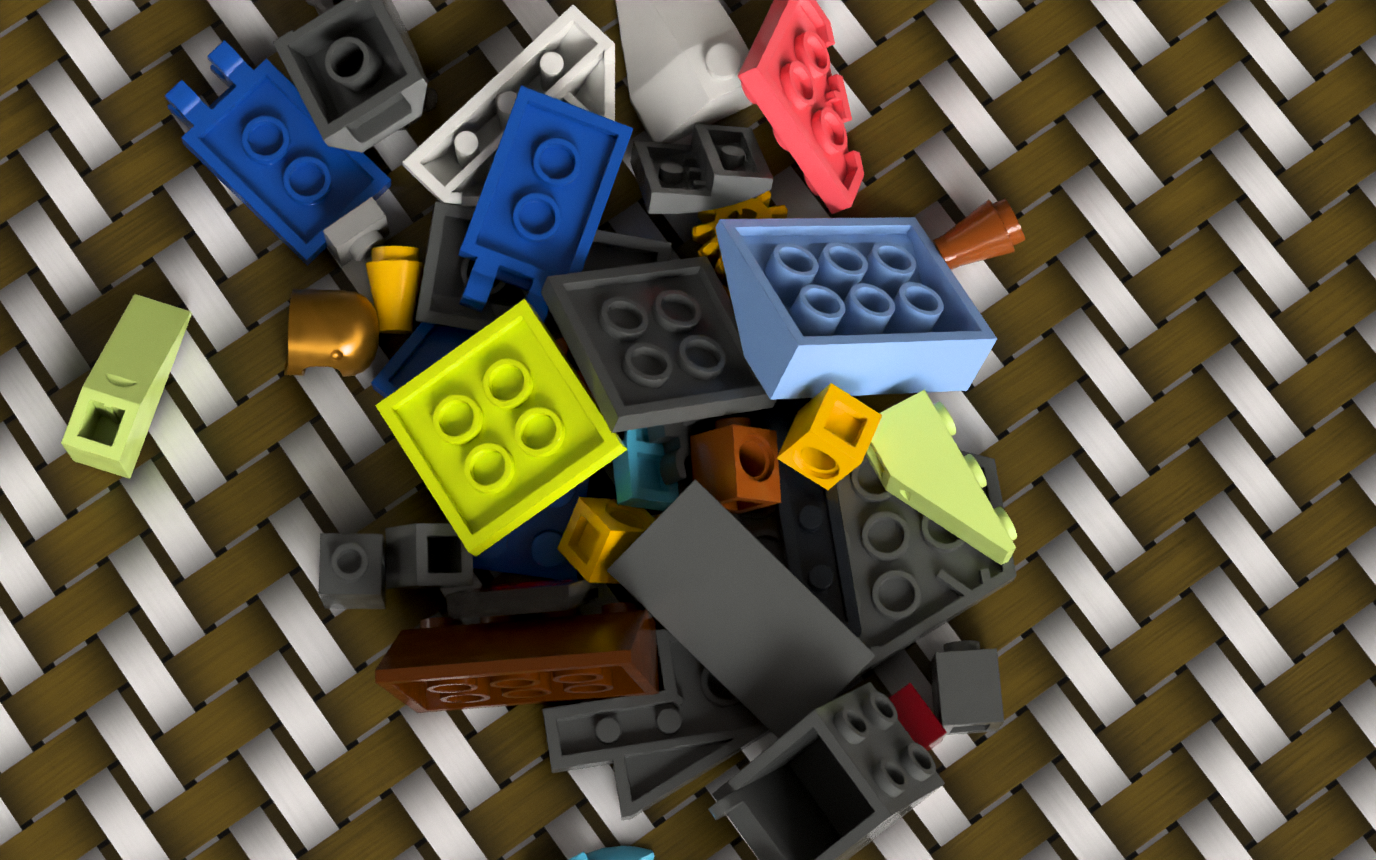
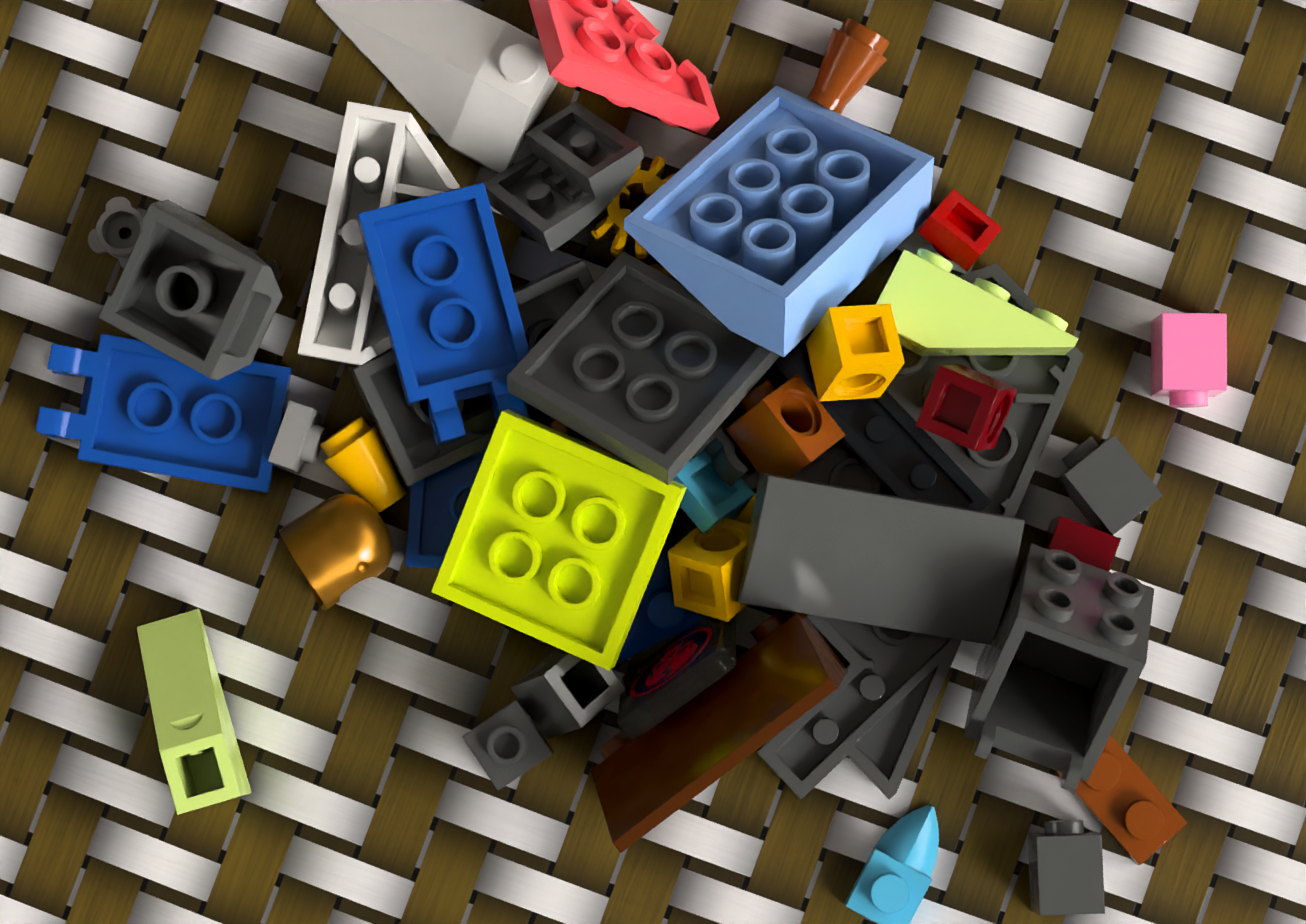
camera: 30 degrees left, 10 degrees up
none -> dark red brick [916,364,1018,451]
none -> red plate [918,189,1003,272]
none -> bright pink brick [1151,313,1227,408]

